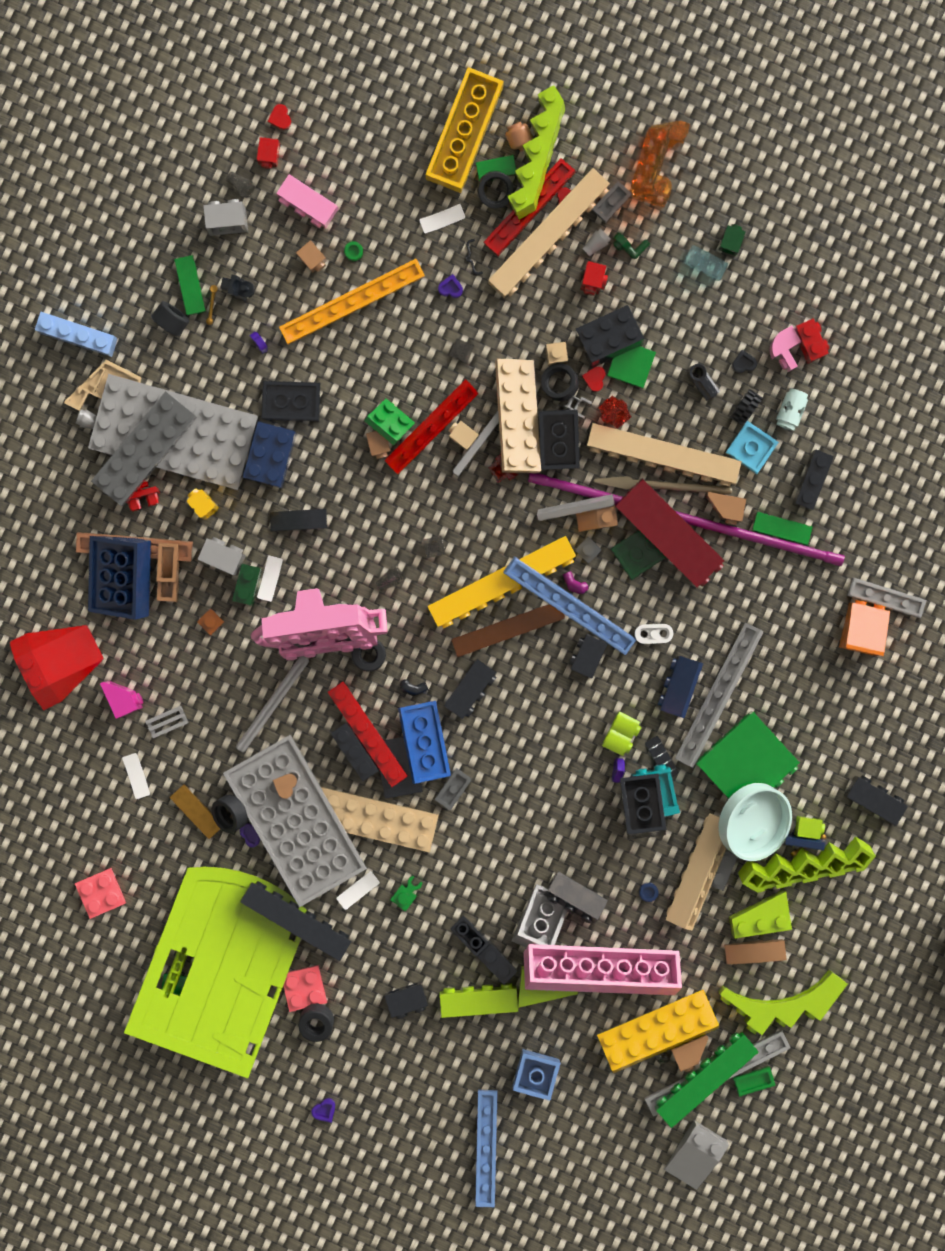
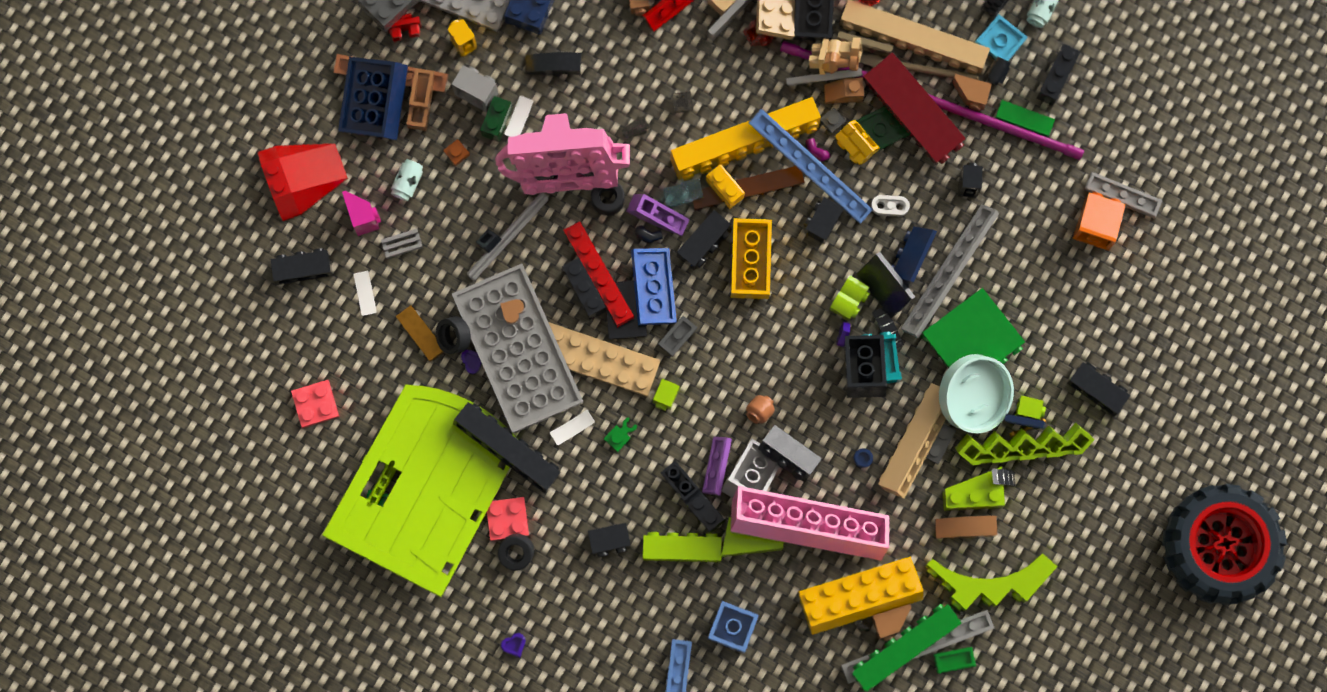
camera: 10 degrees right, 10 degrees down
none -> black brick [270,248,333,285]
none -> light aqua piece [391,159,423,201]
none -> black tile [475,229,502,253]
none -> medium lavender slope [626,194,690,236]
none -> lime brick [653,379,680,411]
none -> clear light blue slope [663,178,703,208]
none -> medium lavender tile [702,437,732,495]
none -> yellow brick [706,164,745,209]
none -> yellow brick [731,218,772,299]
none -> nougat head [746,395,775,424]
none -> tan hips [809,38,862,75]
none -> yellow brick [835,120,880,165]
none -> dark tan tile [837,31,893,57]
none -> black tile [856,252,915,318]
none -> black brick [958,163,983,198]
none -> black brick [986,57,1011,86]
none -> black sticker [992,469,1015,486]

